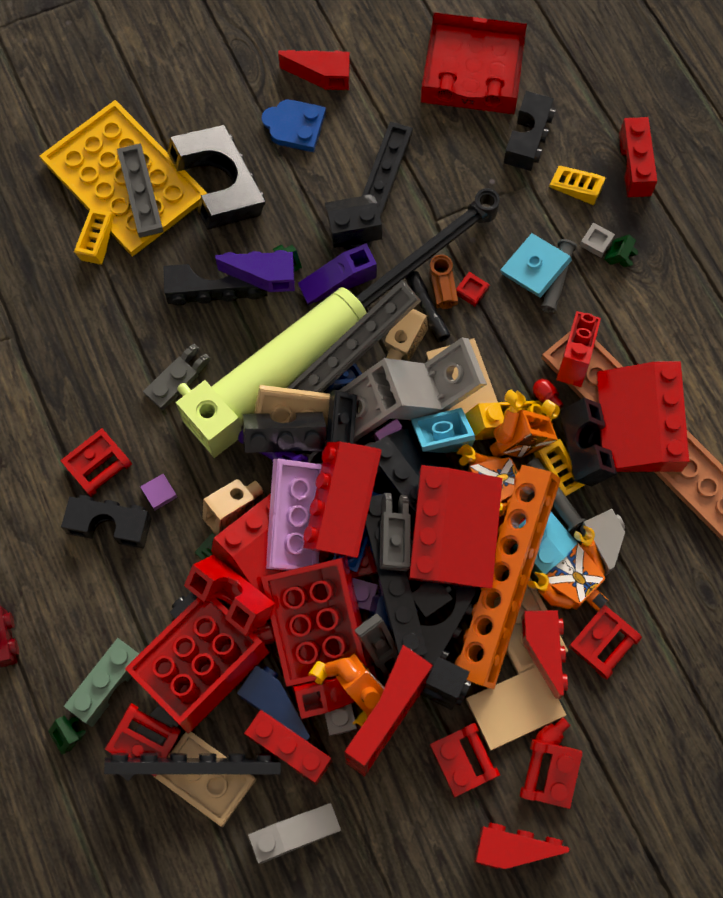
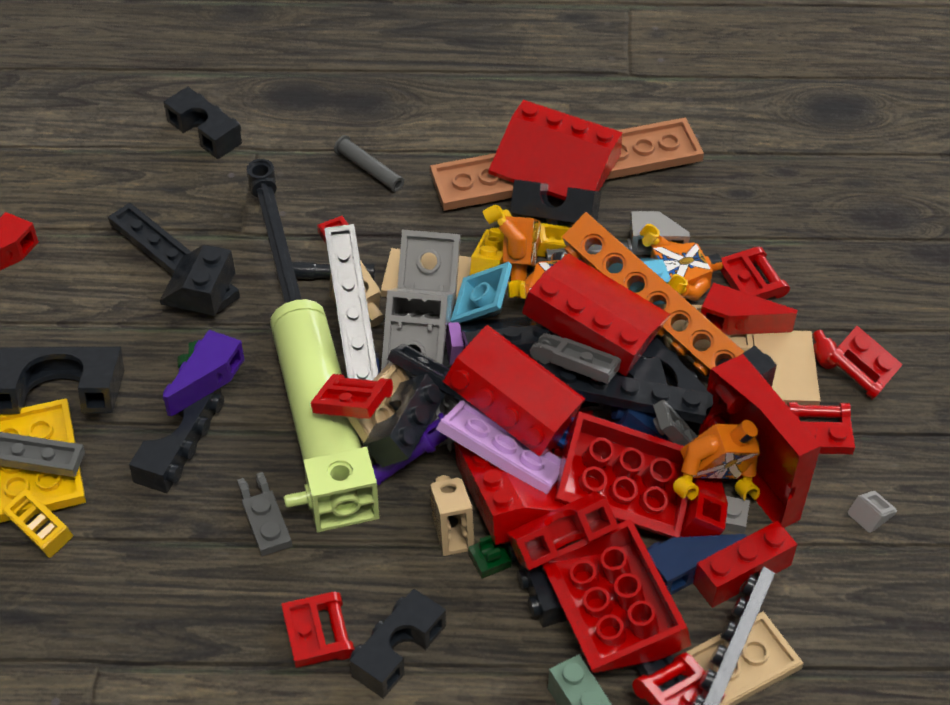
camera: 65 degrees left, 20 degrees down
medium lavender tile [141,474,177,511] -> none
light grey slope [248,803,341,864] -> none
blue plate [262,99,326,153] -> none
dark purple slope [298,243,377,305] -> none
red piece [421,12,527,114] -> none
dark orange piece [429,255,458,309] -> none
red slope [474,823,569,870] -> none
medium azure plate [501,233,572,298] -> none
red cylinder [533,379,564,409] -> none
yellow slope [549,166,606,205] -> none
red slope [556,311,601,387] -> none
light grey plate [580,223,615,257] -> none
dark green tile [604,235,638,267] -> none
red arch [619,117,657,197] -> none
none -> red plate [310,374,393,419]
none -> light grey slope [848,491,897,532]

